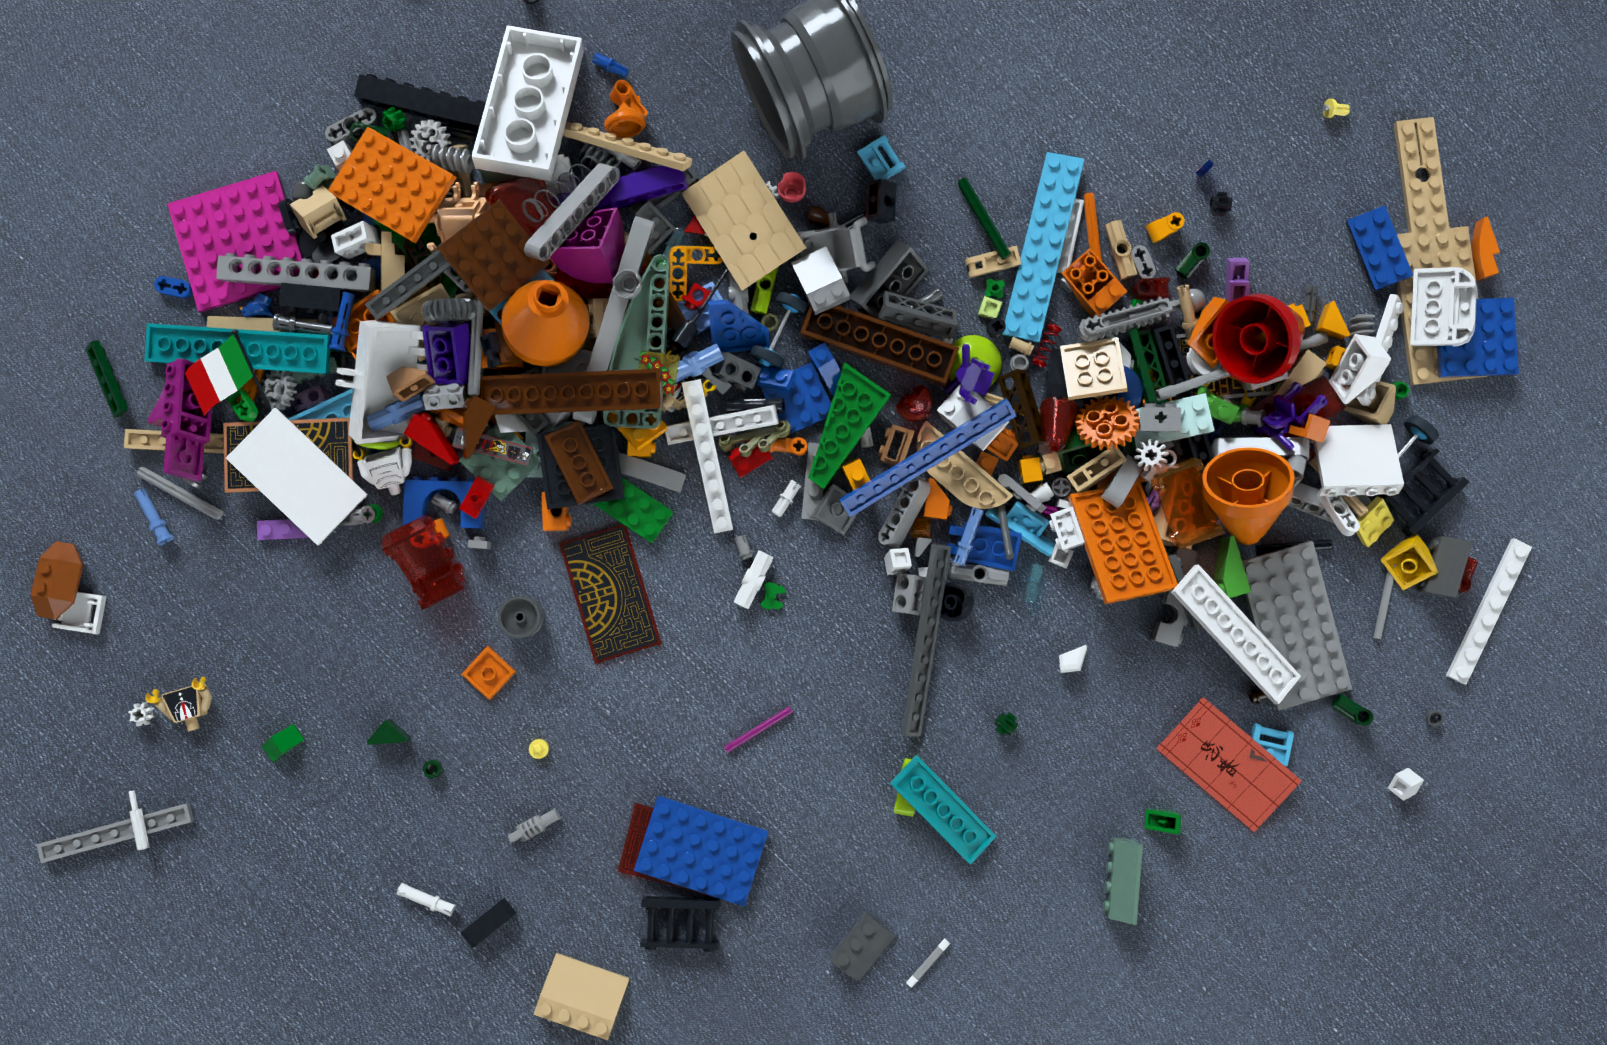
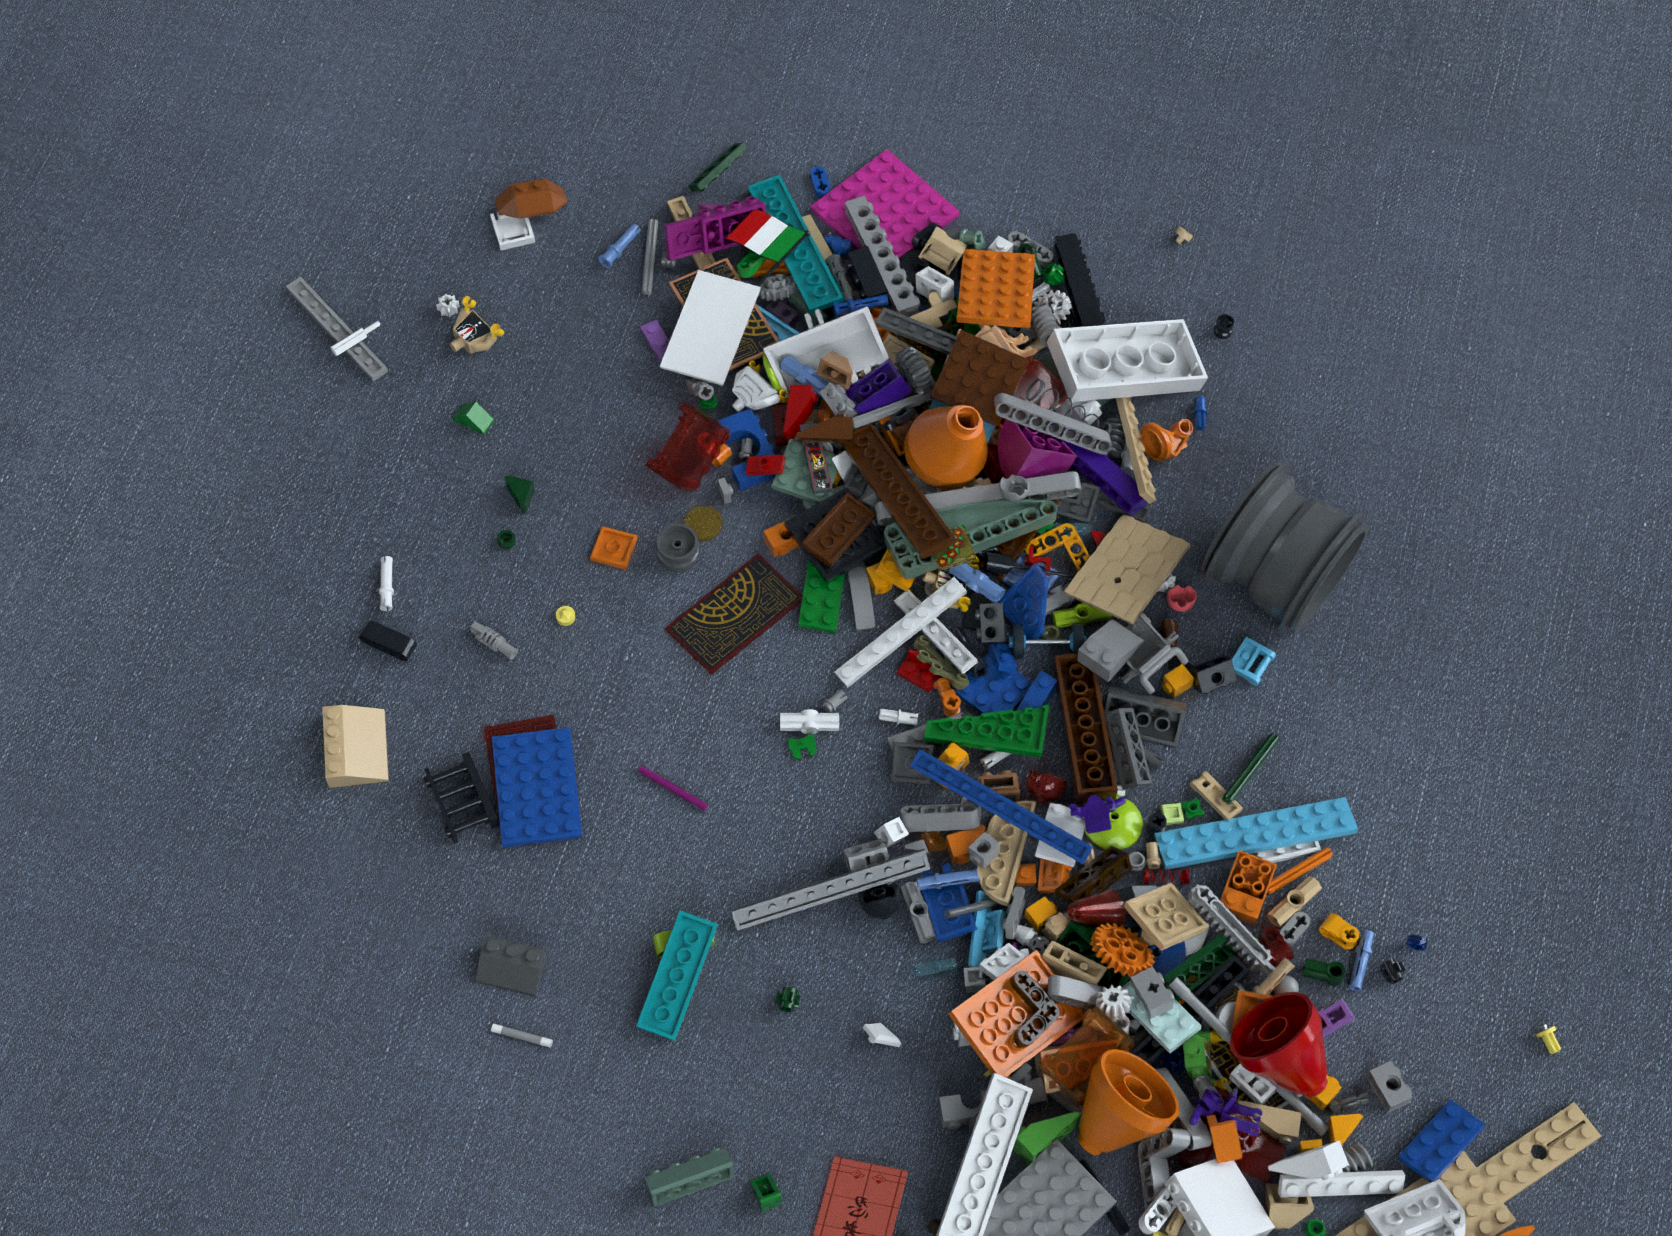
camera: 60 degrees right, 25 degrees down
none -> clear yellow tile [685,506,723,541]
none -> light grey brick [968,832,1000,869]
none -> dark brown beam [1010,971,1060,1048]
none -> light orange brick [1162,664,1194,698]
none -> medium blue pin [1348,930,1375,991]
none -> light grey brick [1366,1061,1412,1114]

